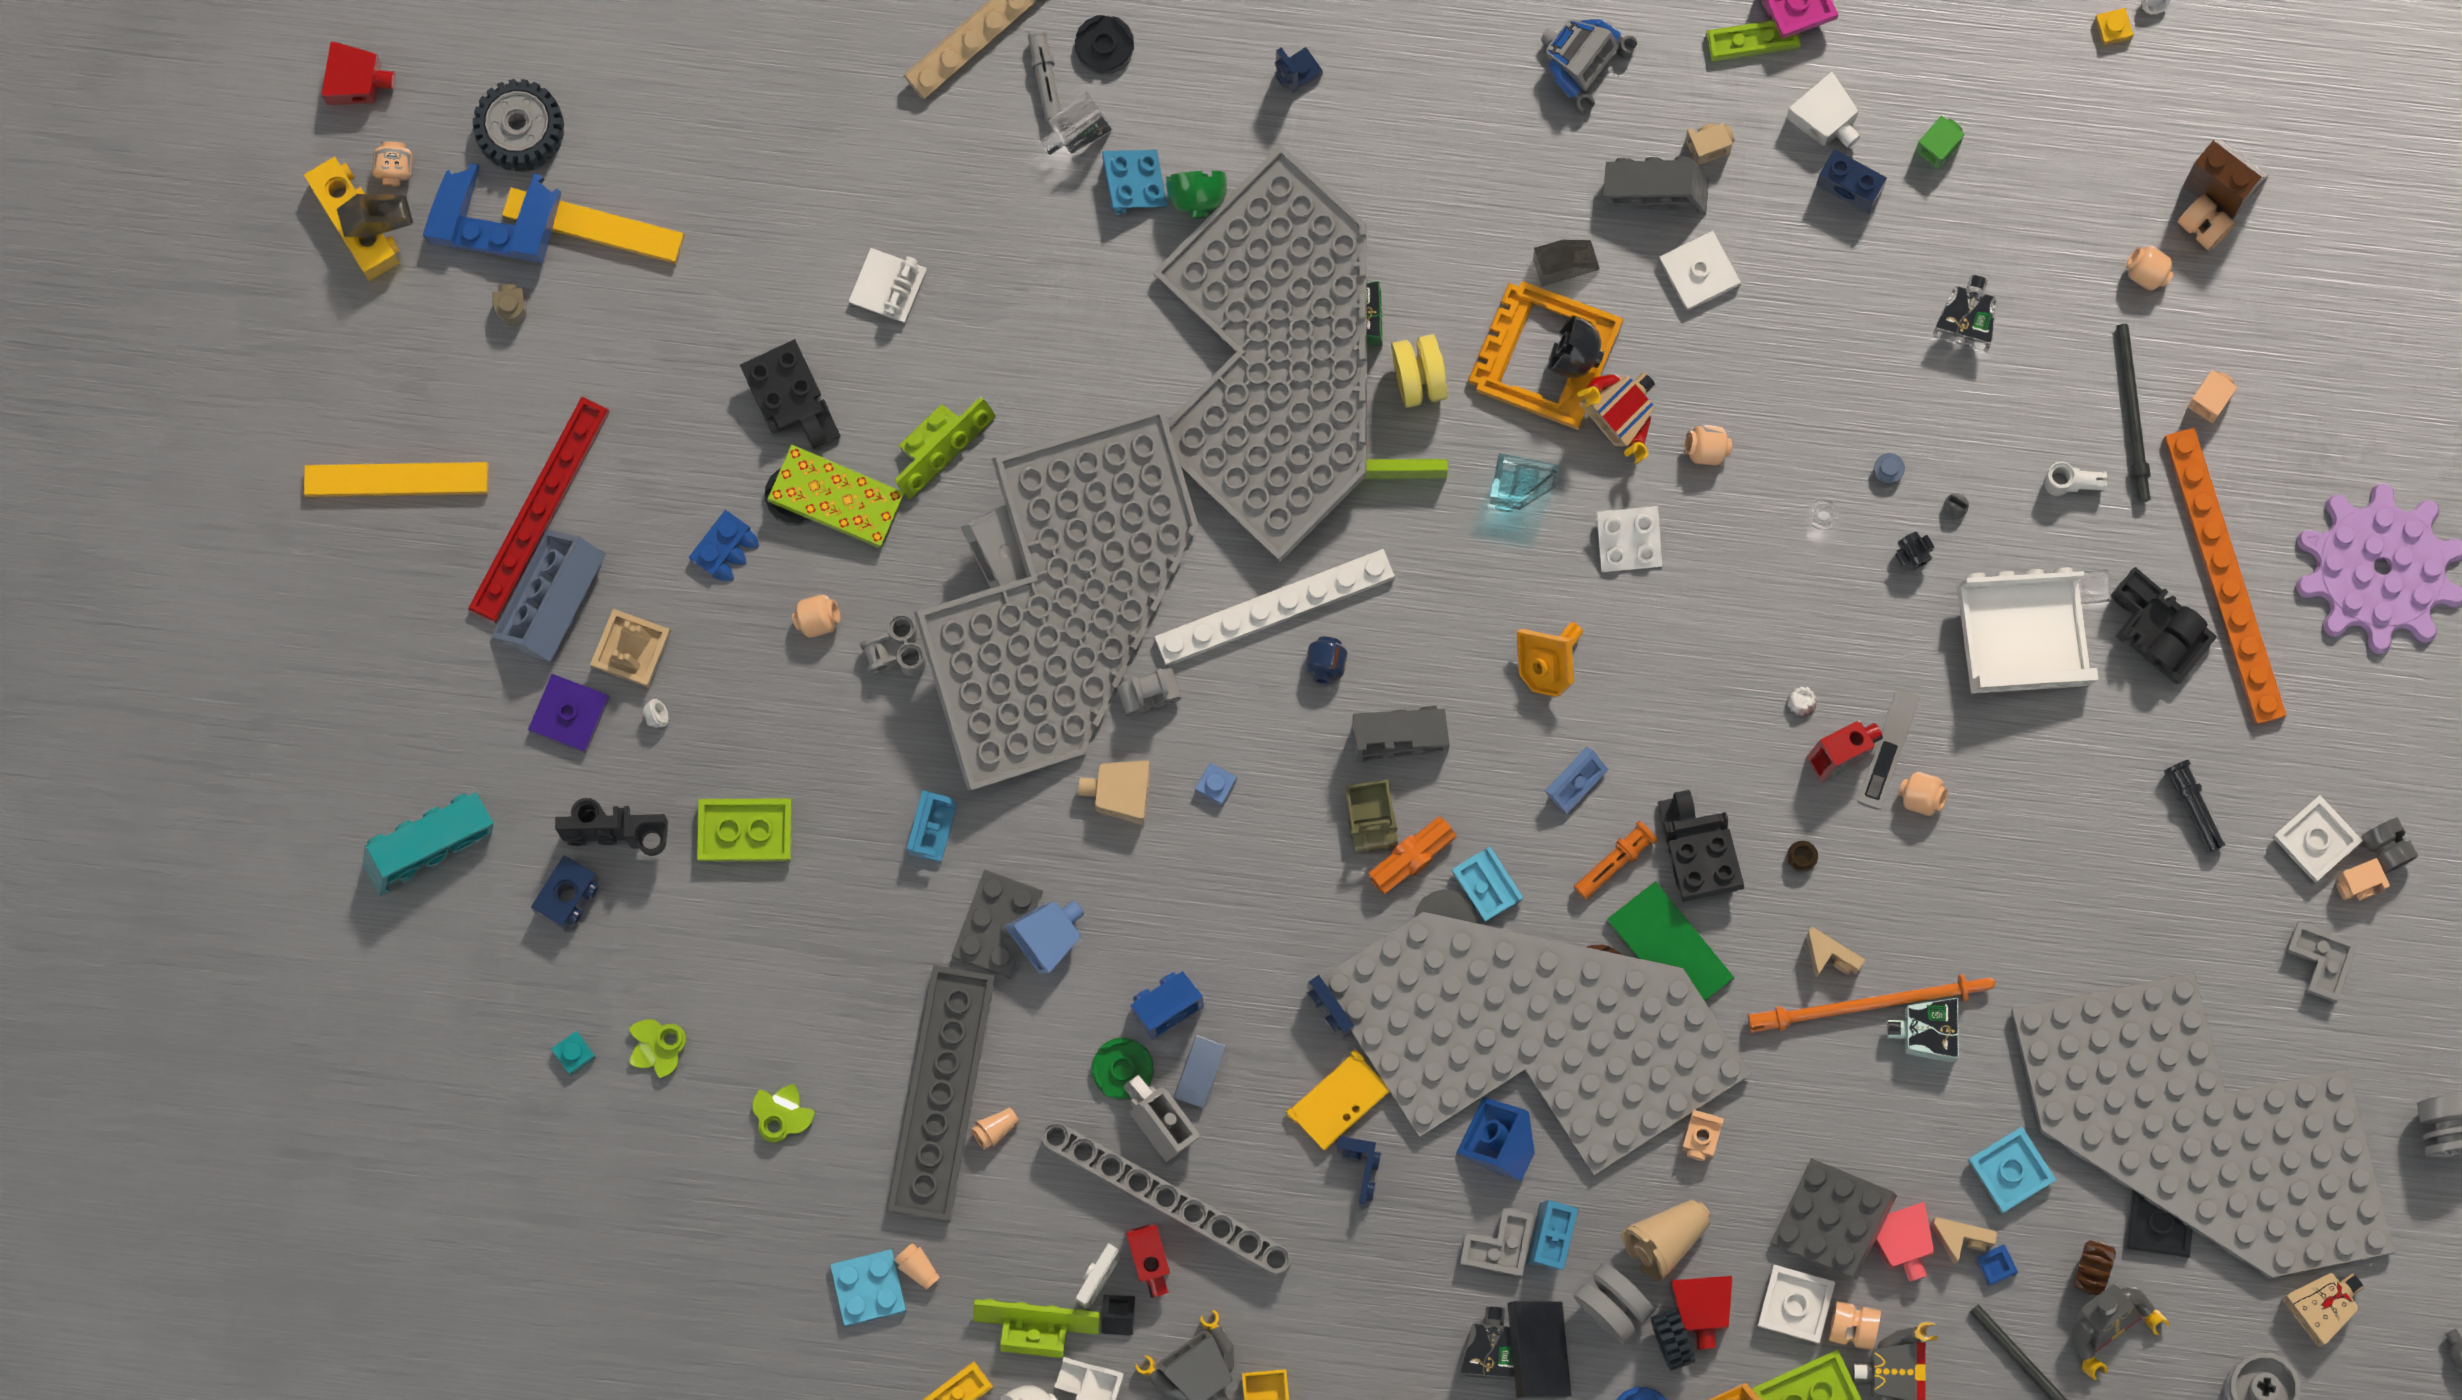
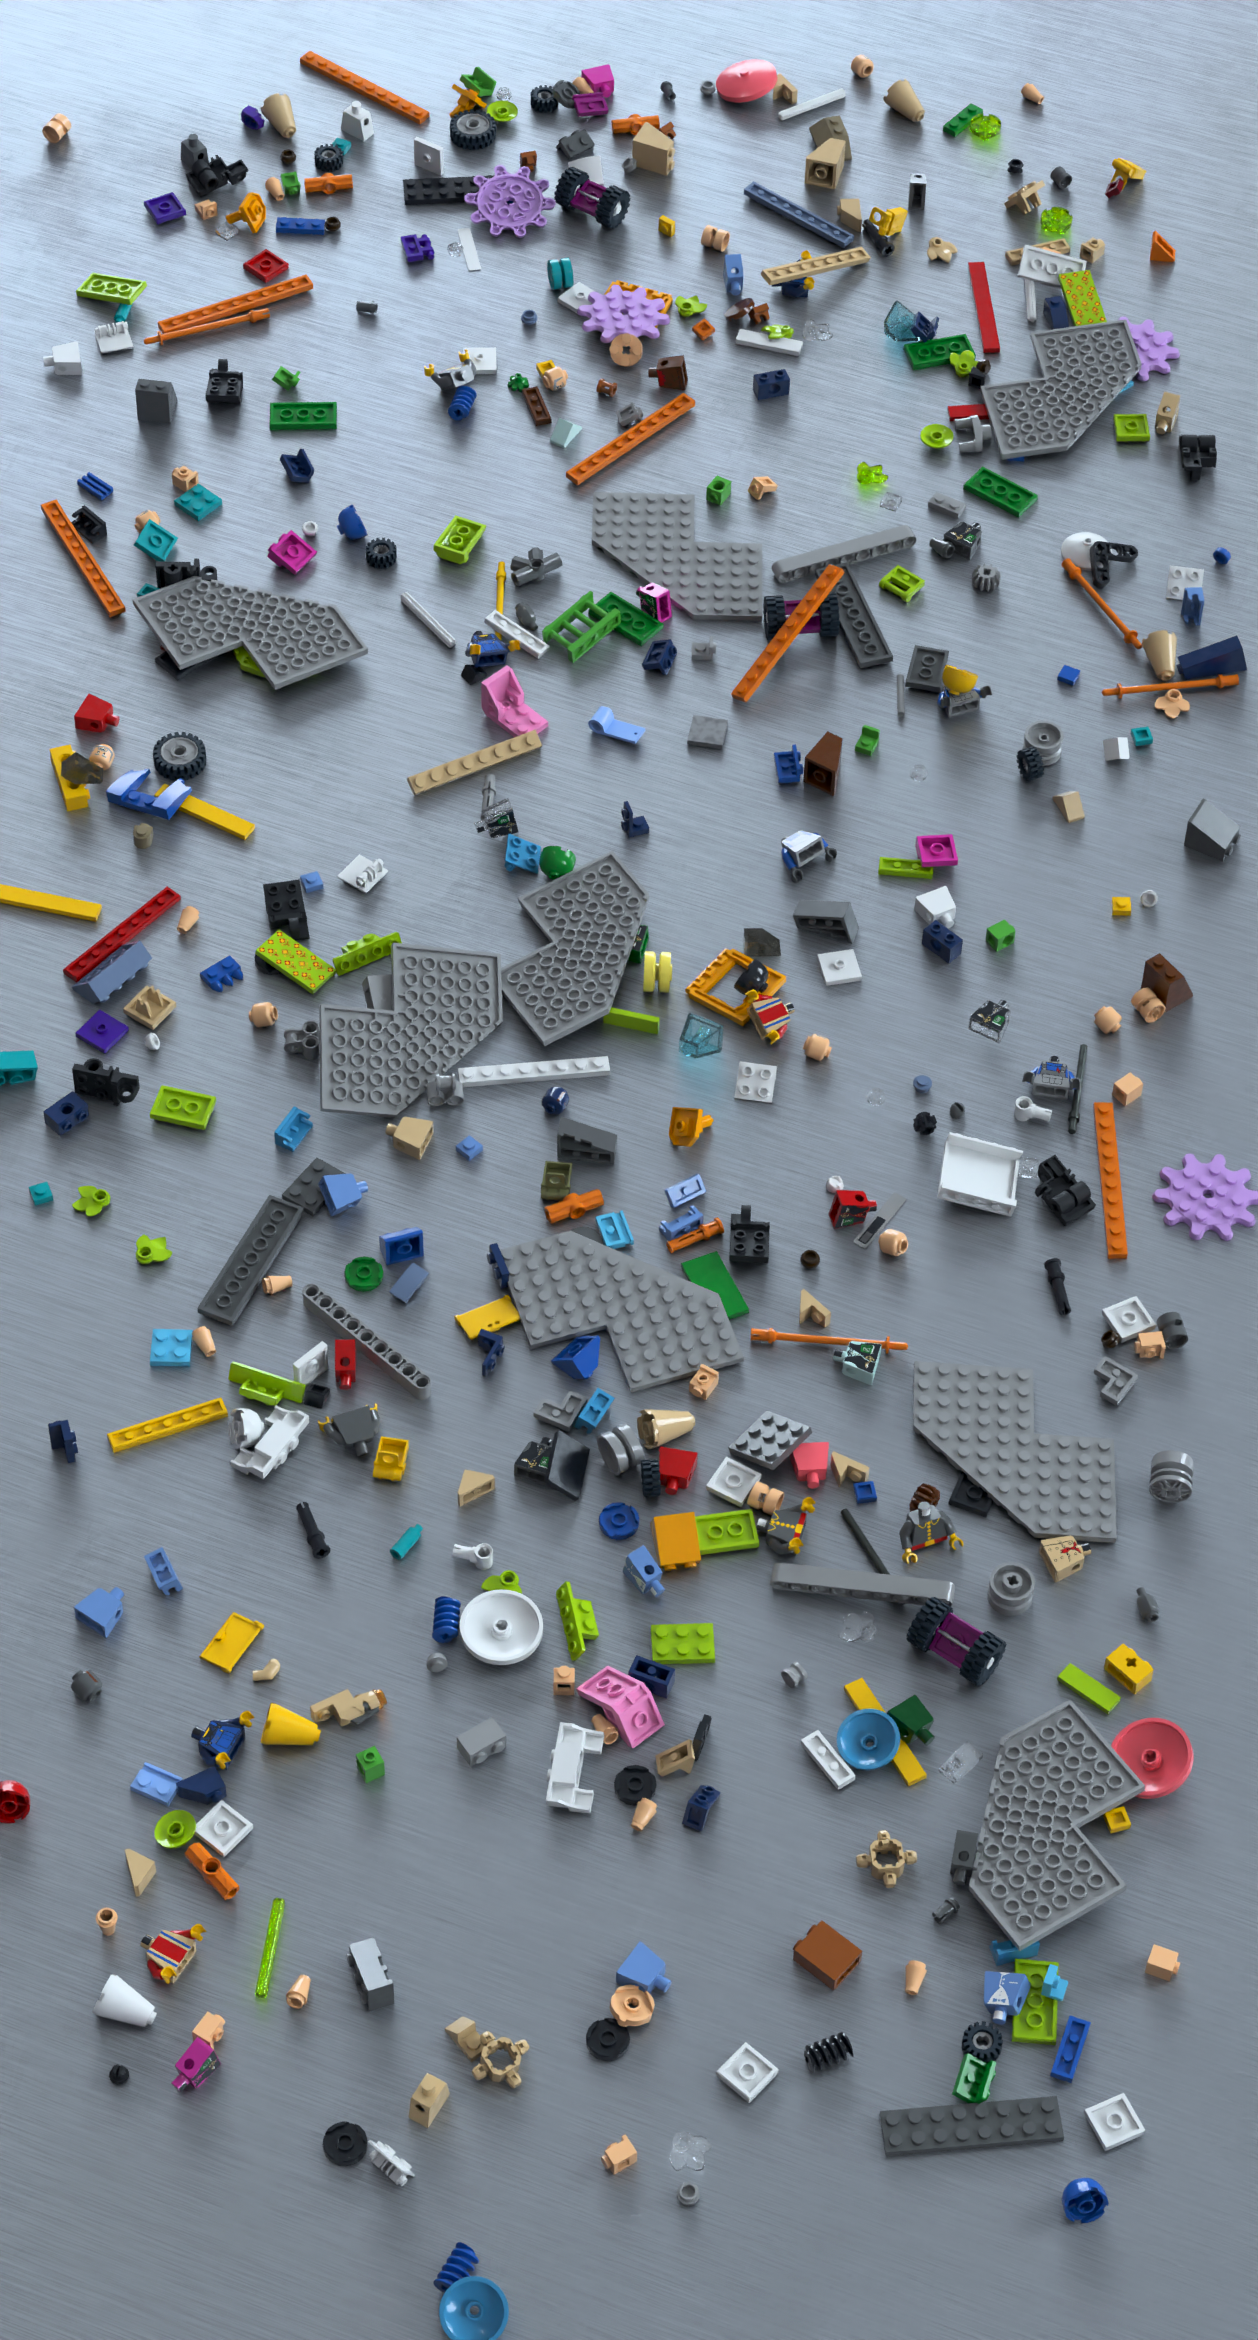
camera: 10 degrees right, 25 degrees down
black tile [1075,15,1134,74] -> none
light grey hinge [1124,1075,1201,1163] -> none
tan brick [1685,123,1735,166] -> none
medium azure plate [1968,1127,2056,1214] -> none
none -> light nougat cone [177,906,199,934]
none -> medium blue plate [300,871,324,893]
none -> medium blue hinge [659,1205,703,1241]
none -> torso [1022,1056,1081,1100]
none -> dark brown plate [1101,1330,1120,1349]

